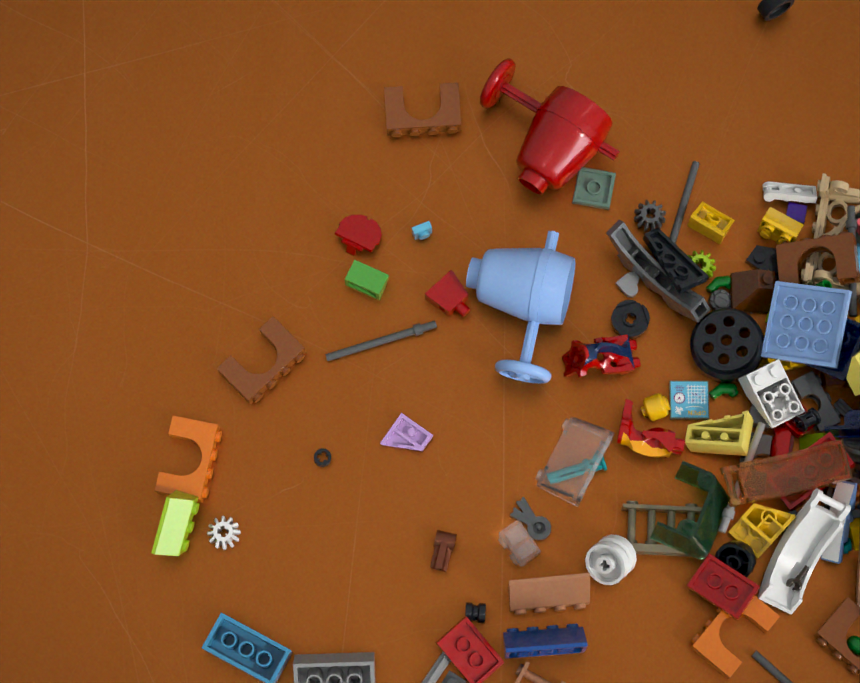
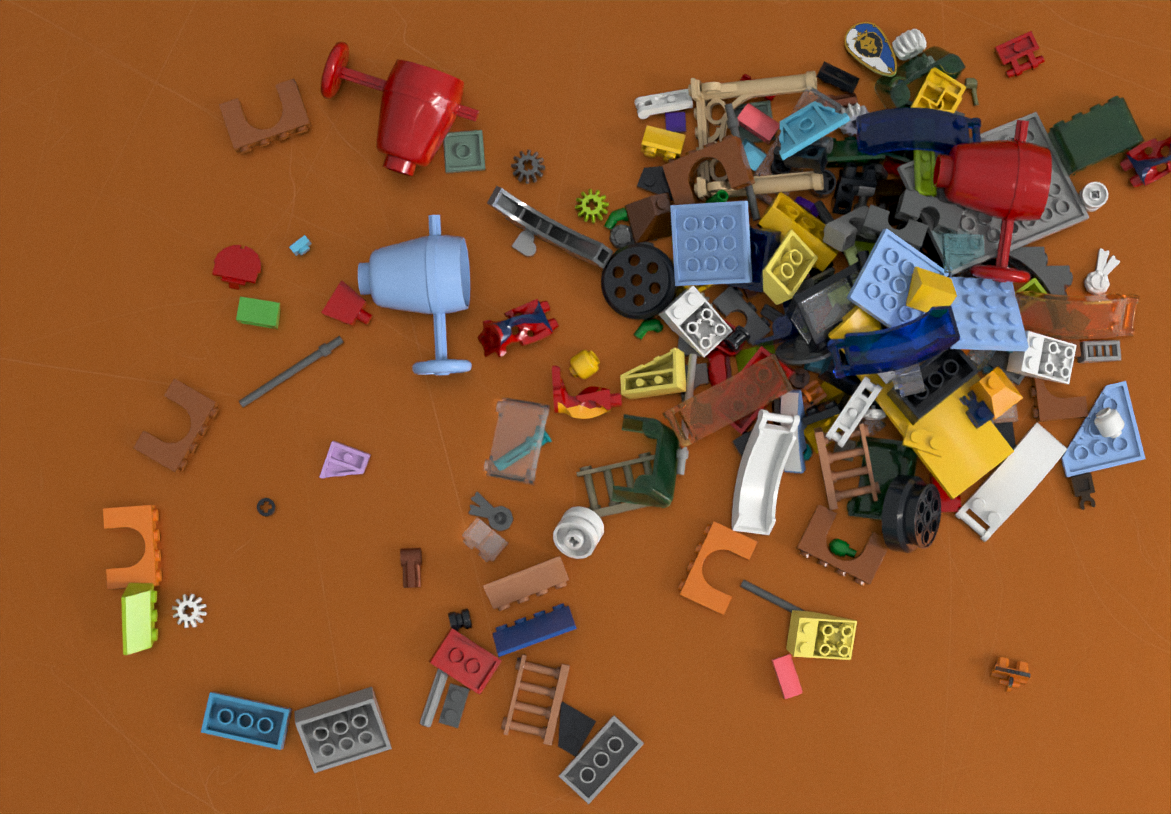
camera: 15 degrees left, 10 degrees up
black plate [611,300,650,339] -> none
black wing [643,228,709,294] -> none
dark grey bar [669,161,700,245] -> none
medium azure tile [669,381,709,420] -> none
yellow slope [687,201,735,245] -> none
red plate [687,553,760,620] -> none
black cylinder [715,540,756,577] -> none
yellow slope [728,503,796,559] -> none
dark brown hand [786,565,809,591] -> none

